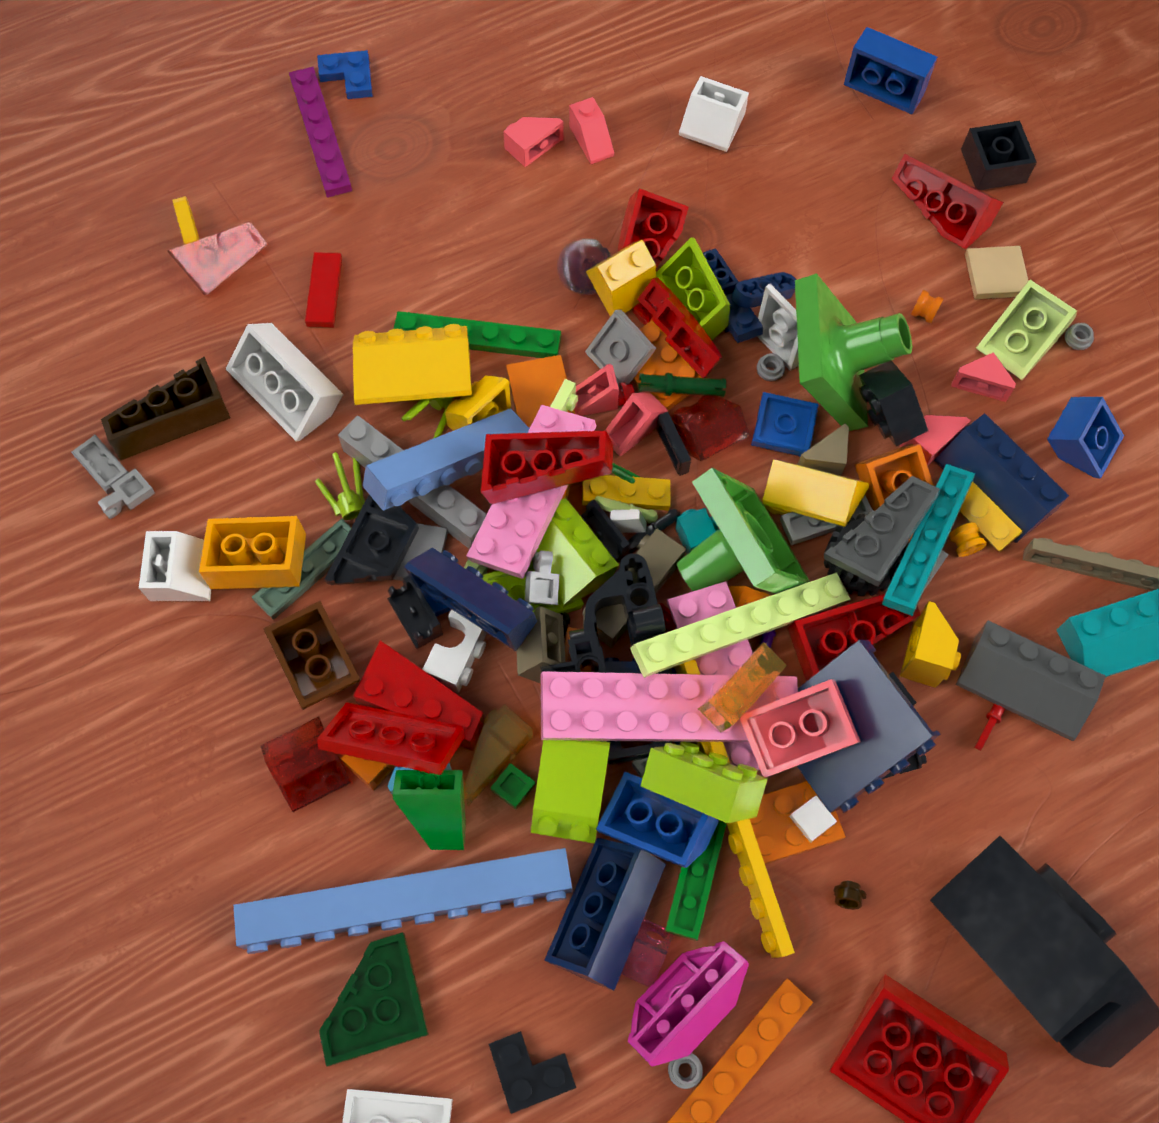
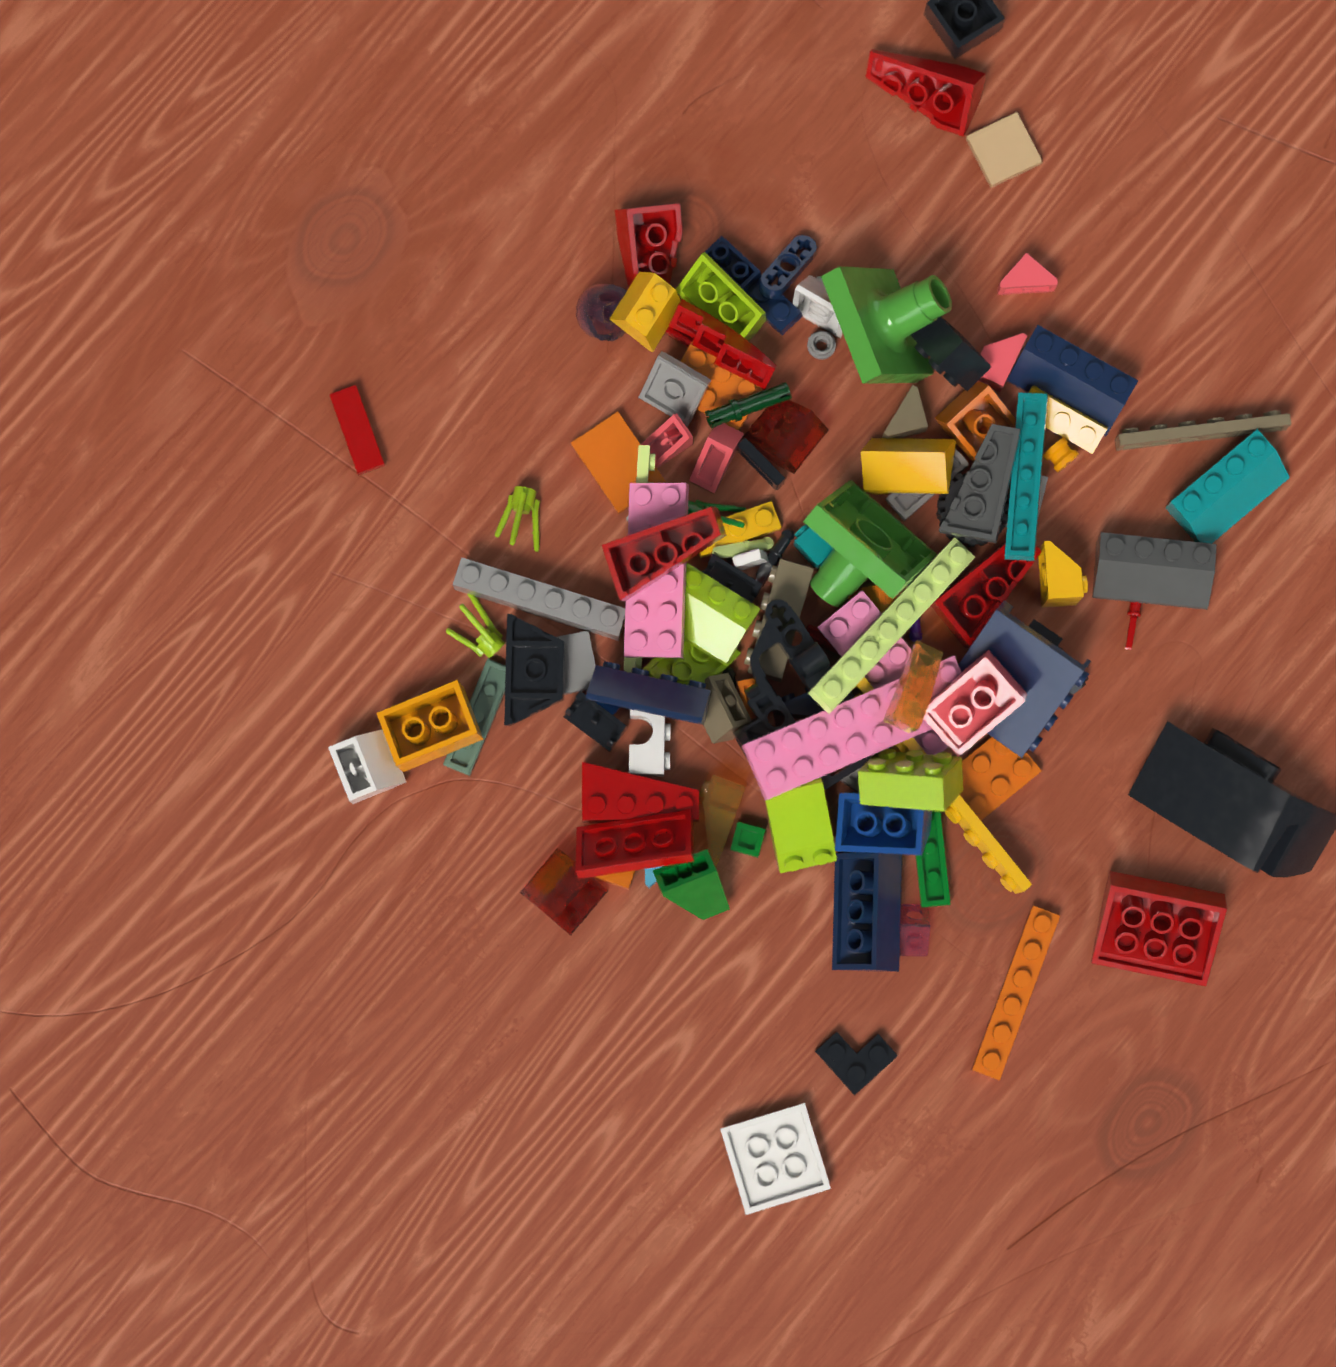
camera: 20 degrees left, 15 degrees up
light grey plate [71,435,129,495] -> none
light grey plate [98,469,155,519] -> none
dark brown wedge [101,357,231,461] -> none
clear red wing [167,222,268,295] -> none
yellow beam [172,196,206,266] -> none
white slope [226,323,343,441] -> none
medium blue brick [233,848,572,954] -> none
reddish brown slope [263,601,361,710] -> none
magenta plate [289,67,352,198] -> none
blue plate [317,50,373,99] -> none
dark green plate [319,932,429,1067] -> none
yellow slope [353,324,472,405] -> none
medium blue brick [362,408,530,511] -> none
green plate [394,311,561,358] -> none
yellow slope [445,375,511,431] -> none
coral slope [503,117,563,167] -> none
light grey plate [525,551,559,605] -> none
coral slope [569,97,614,164] -> none
red plate [618,382,635,407] -> none
dark pink wedge [628,941,749,1067] -> none
light grey plate [668,1053,703,1089] -> none
white slope [679,76,749,152] -> none
blue plate [751,392,819,456] -> none
white tile [789,796,837,843] -> none
dark brown plate [833,881,866,910] -> none
orange wheel [911,290,943,324] -> none
yellowish green slope [976,280,1077,380] -> none
blue slope [1047,397,1124,479] -> none
light grey plate [1065,323,1094,350] -> none

